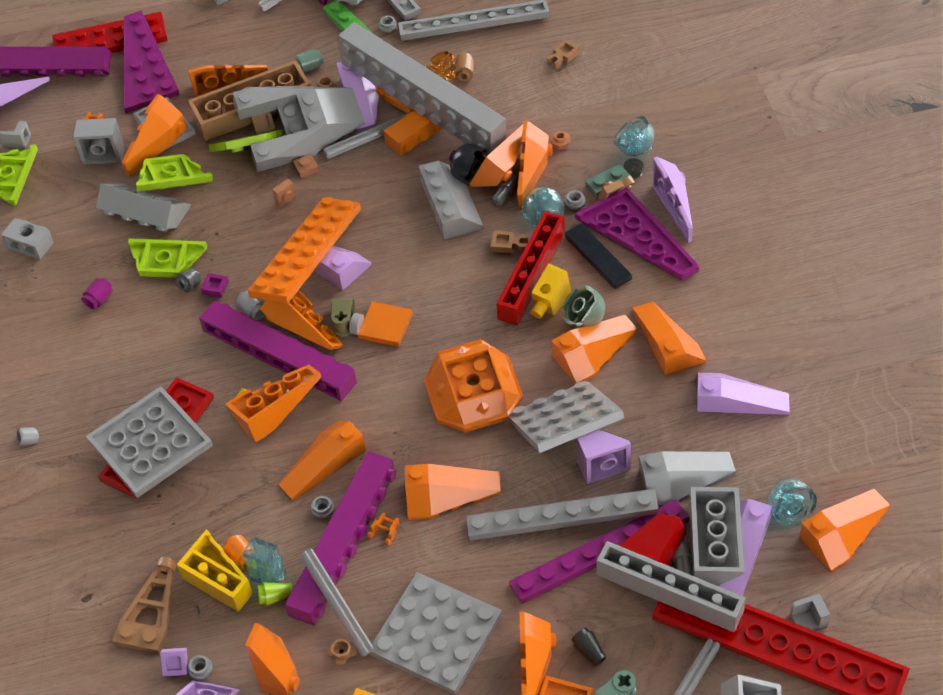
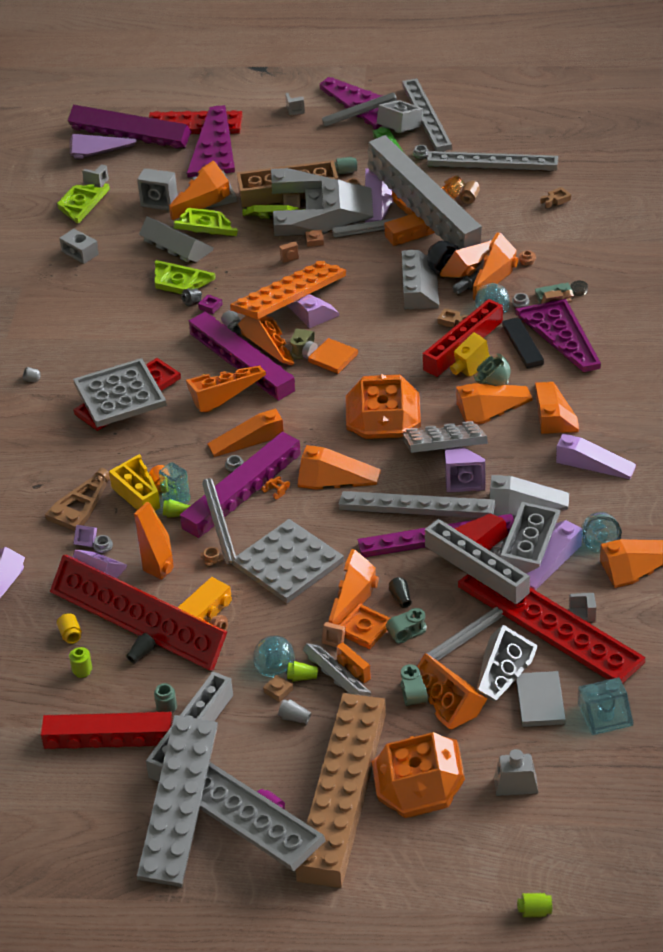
camera: 15 degrees right, 10 degrees down
magenta brick [81,278,112,309] -> none
orange wedge [188,65,268,97] -> none
clear light blue cylinder [614,116,655,157] -> none
lavender wedge [652,157,693,243] -> none

